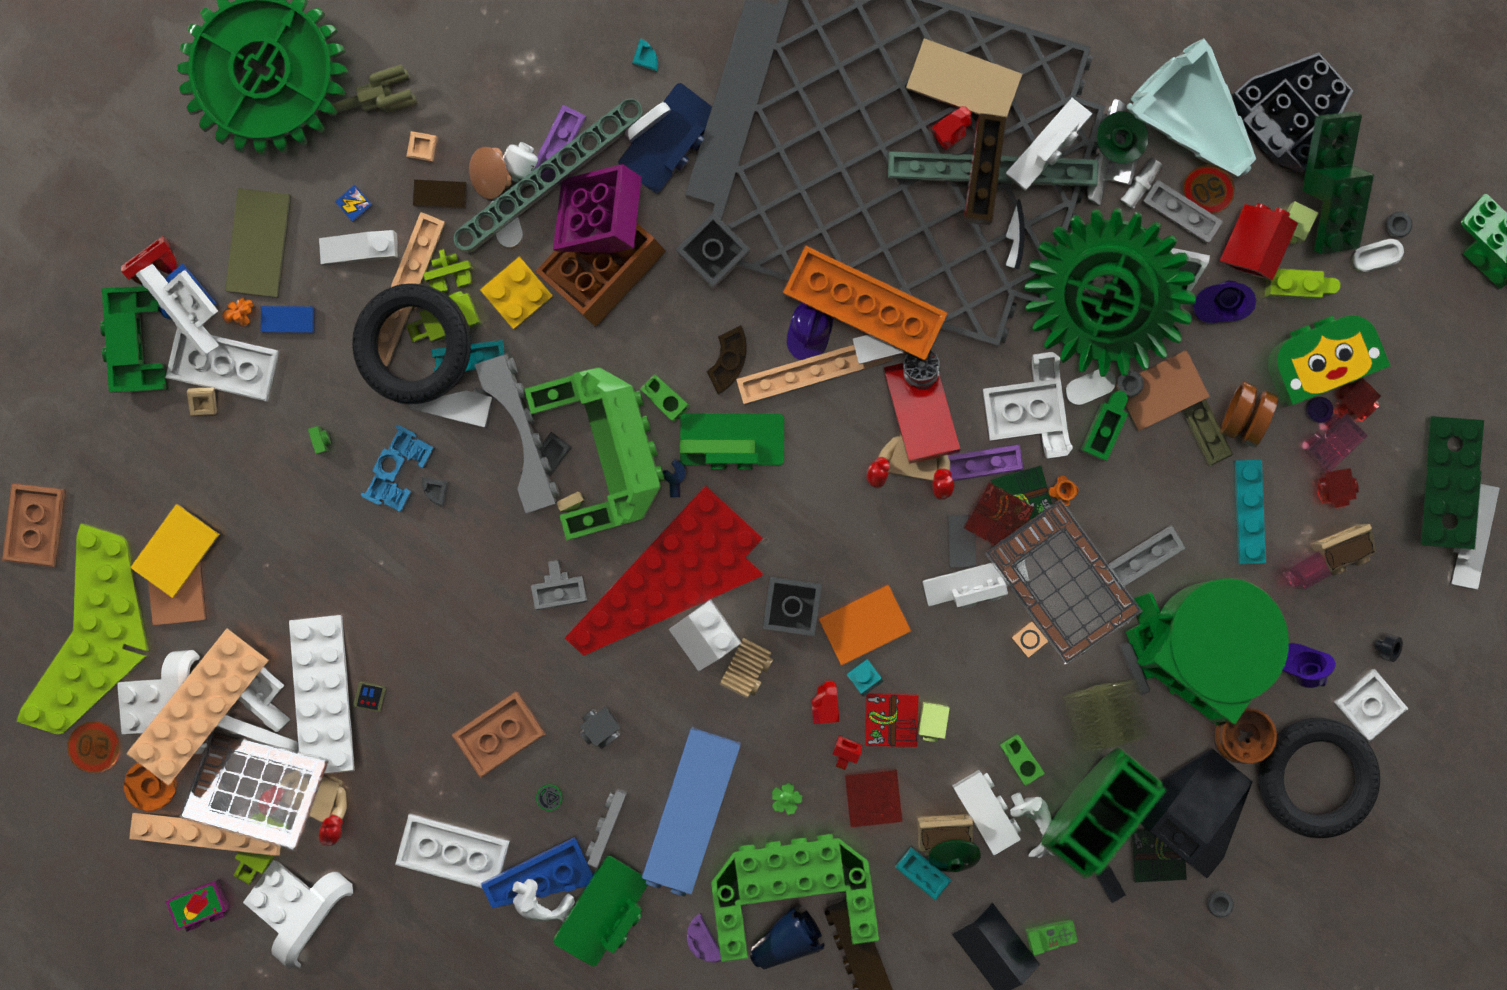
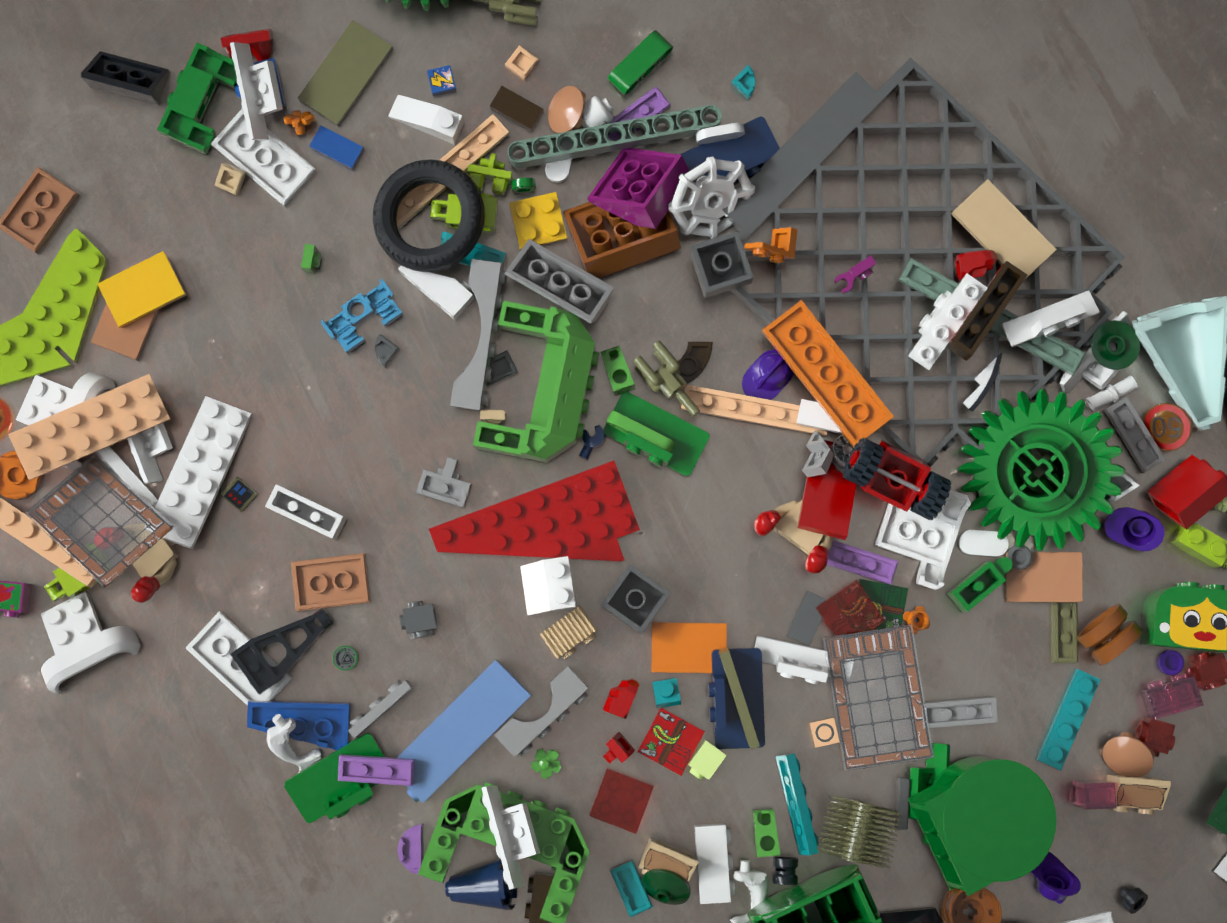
camera: 25 degrees right, 5 degrees down
none -> black slope [81,51,169,106]
none -> black plate [230,608,333,695]
none -> white brick [265,484,347,540]
none -> medium lavender tile [338,754,415,786]
none -> white bracket [482,786,540,890]
none -> light grey arch [494,666,588,757]
none -> light grey slope [505,239,614,324]
none -> green tile [511,178,536,193]
none -> green beam [607,30,674,96]
none -> olive plant [633,341,700,417]
none -> white plate [668,156,755,239]
none -> dark blue bracket [708,647,765,749]
none -> olive tile [718,647,760,749]
none -> orange bracket [744,227,798,263]
none -> black wheel [773,857,798,885]
none -> teal plate [775,753,819,855]
none -> light grey slope [802,431,834,477]
none -> magenta plate [834,255,876,294]
none -> brick [843,437,951,520]
none -> white bracket [908,274,988,370]
none -> nougat dish [1103,732,1155,777]

